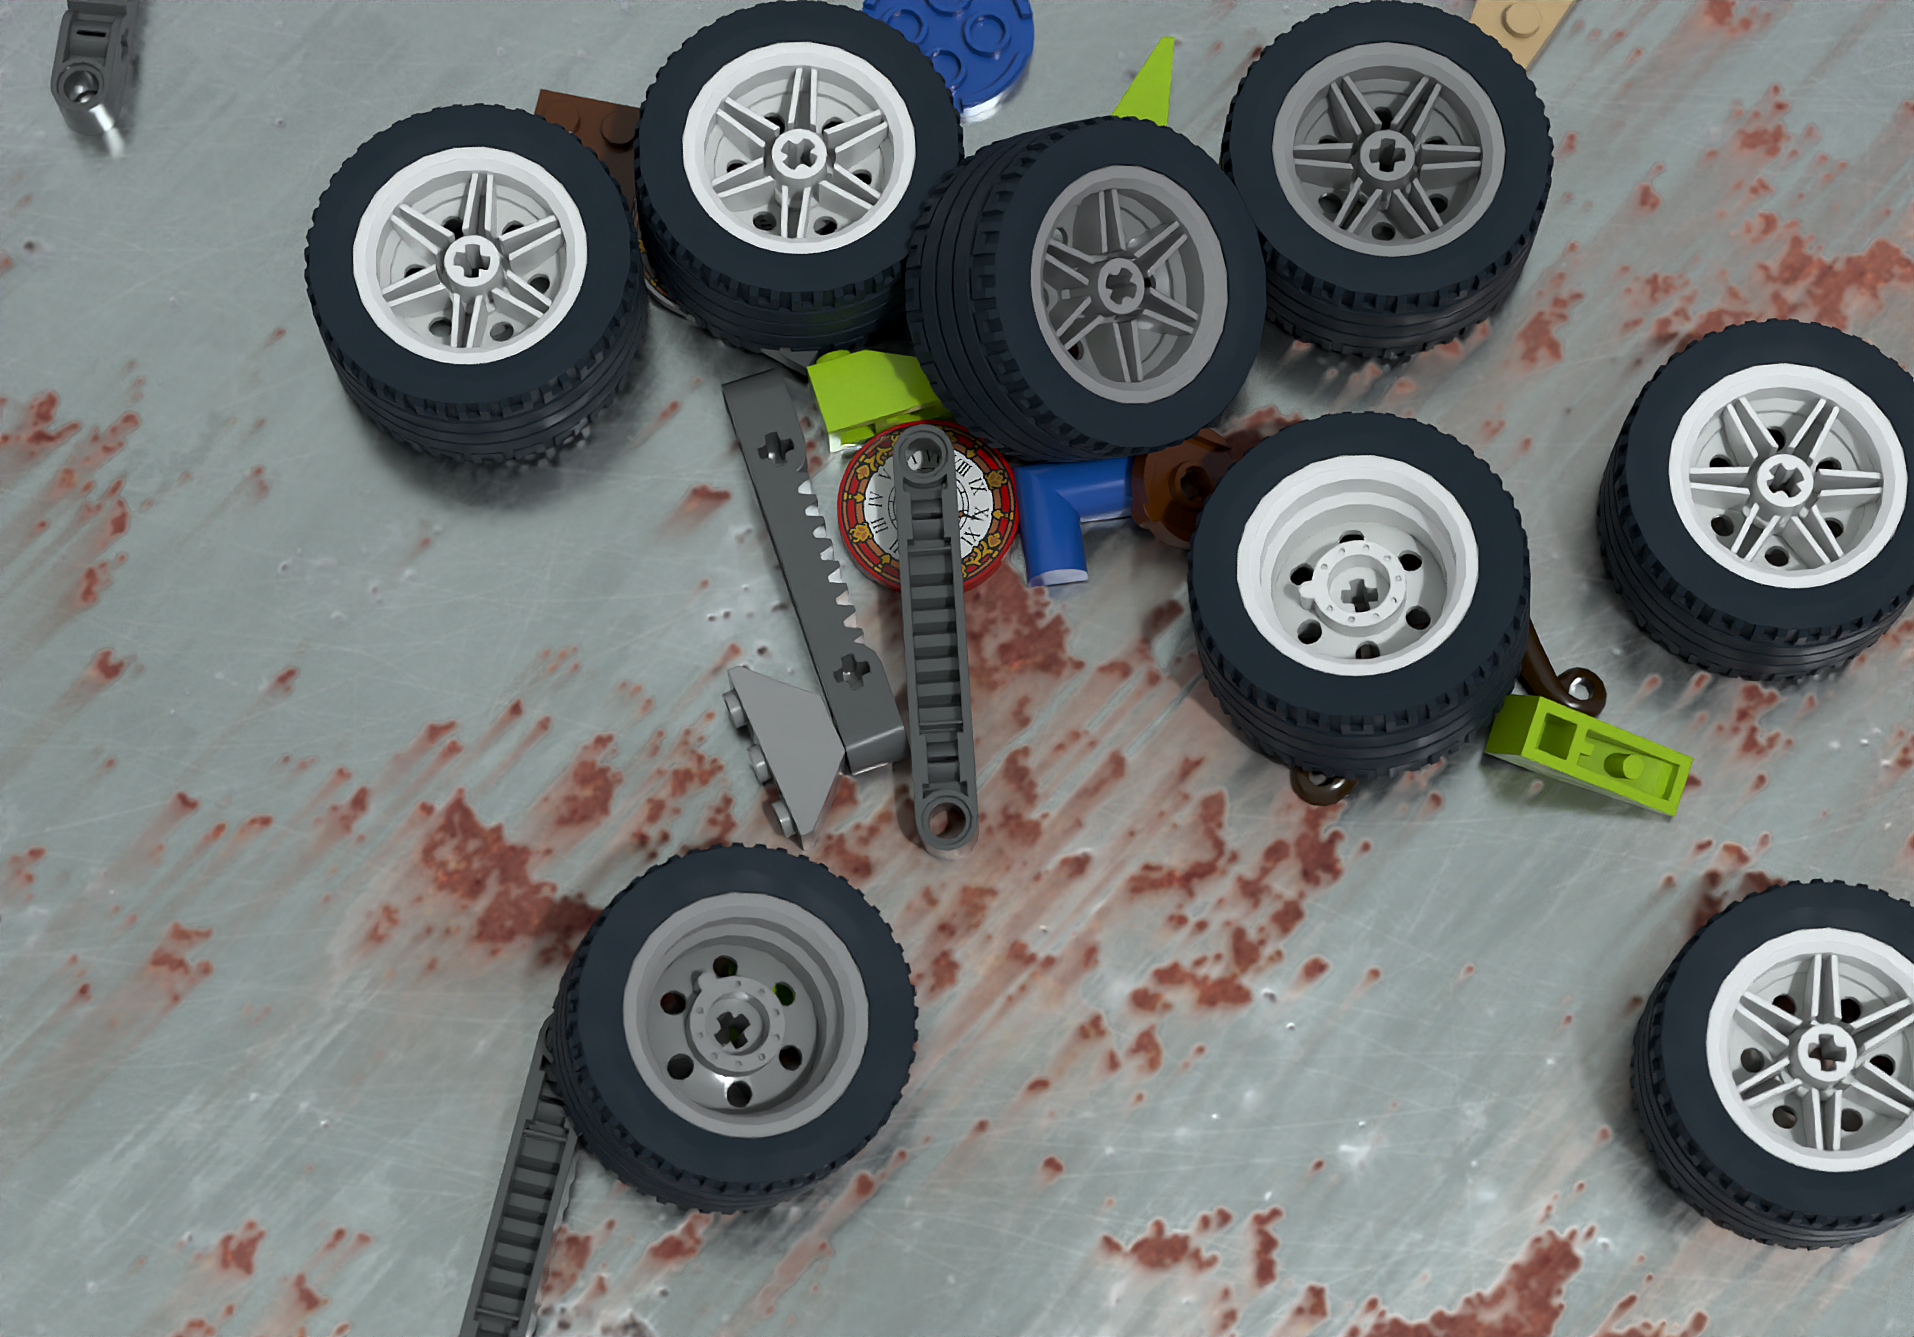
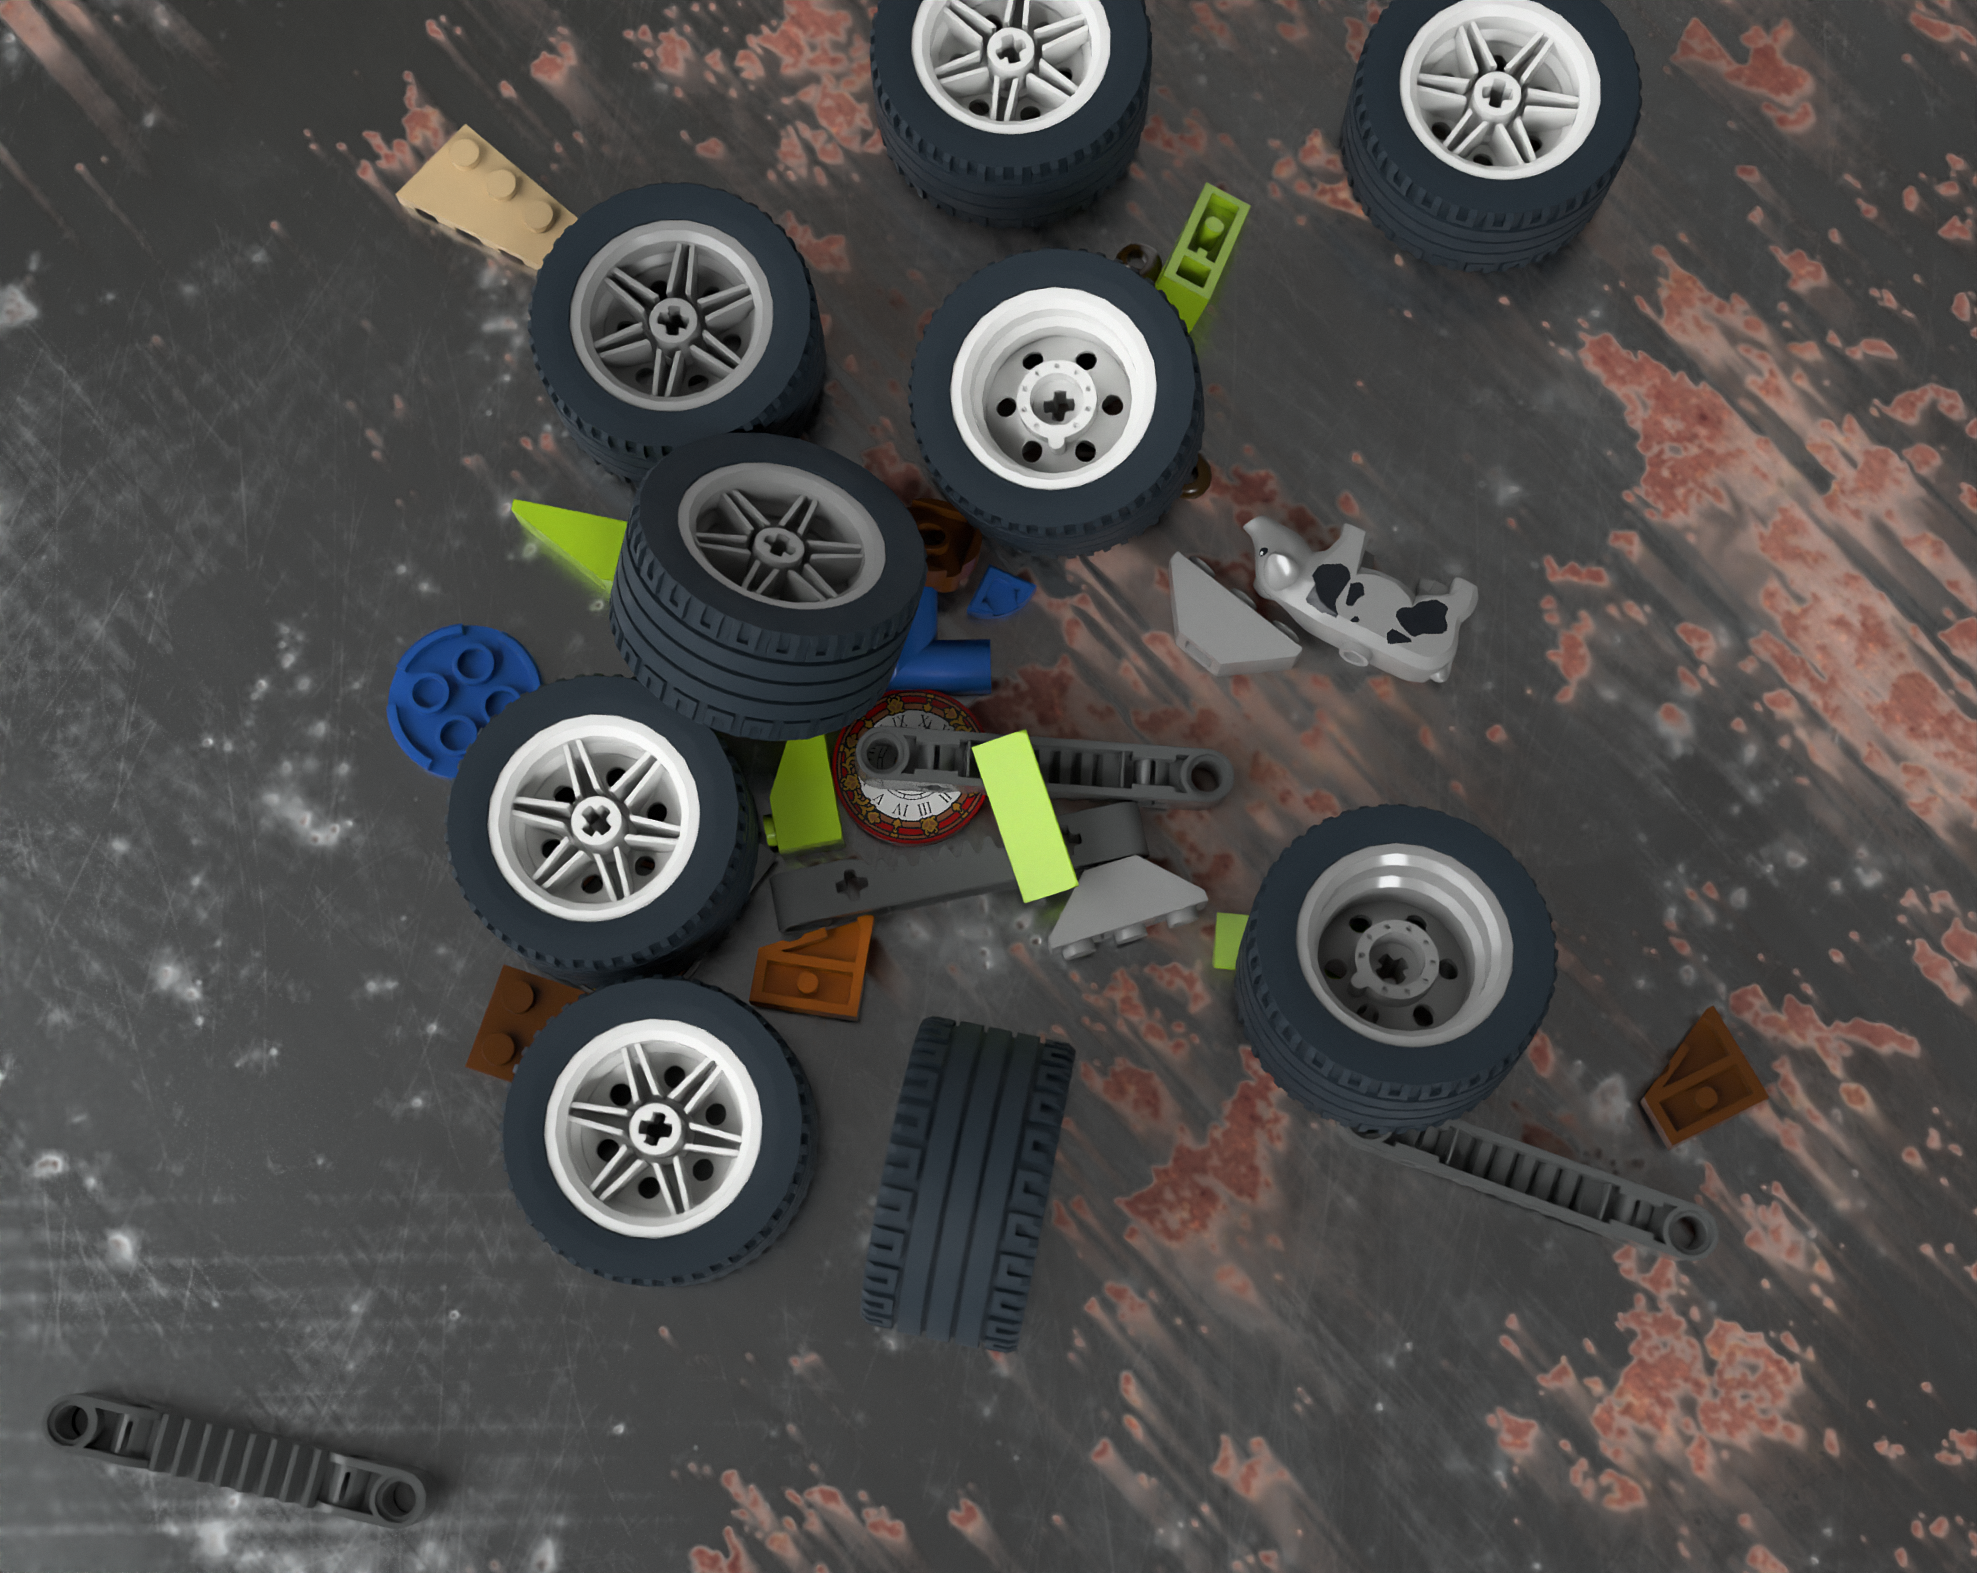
camera: 80 degrees left, 5 degrees up
none -> orange wing [749,915,875,1021]
none -> black wheel [860,1016,1076,1354]
none -> blue tile [967,564,1037,619]
none -> lime slope [971,729,1079,903]
none -> light grey slope [1168,551,1303,677]
none -> light grey animal [1243,515,1478,683]

